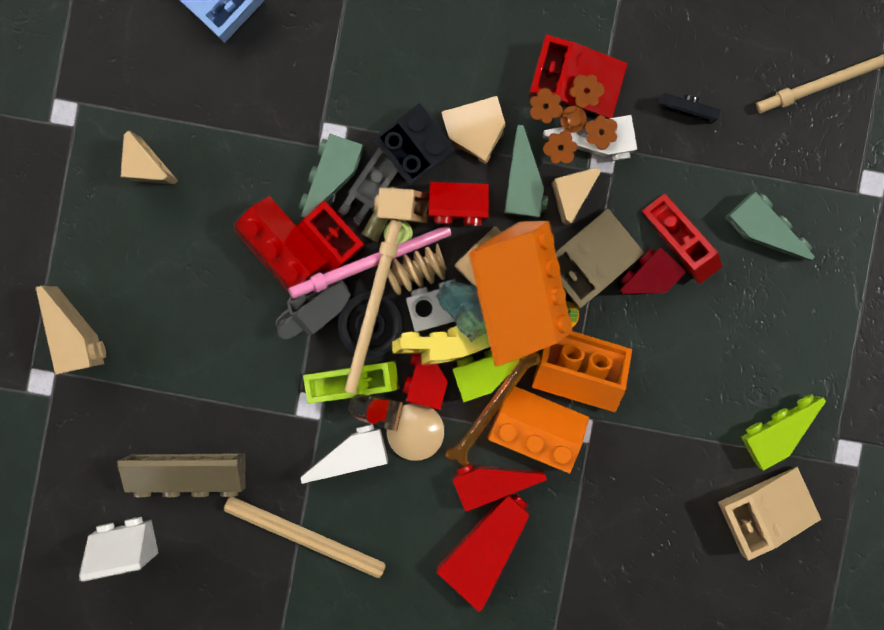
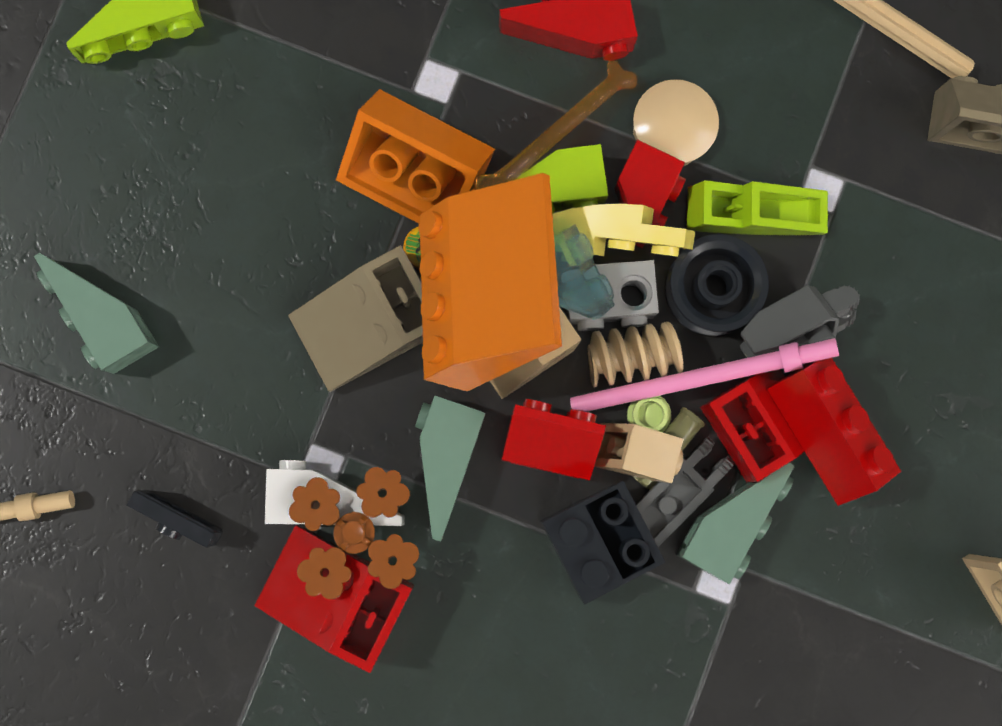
camera: 175 degrees left, 5 degrees down
white slope [301,424,388,483] -> none
tan bar [344,220,402,394] -> none
clear smoke leg [349,394,404,431] -> none
tan slope [441,96,505,164] -> none
orange slope [488,384,590,474] -> none
tan slope [551,168,601,226] -> none
dark red slope [617,247,686,294] -> none
red slope [642,194,722,284] -> none

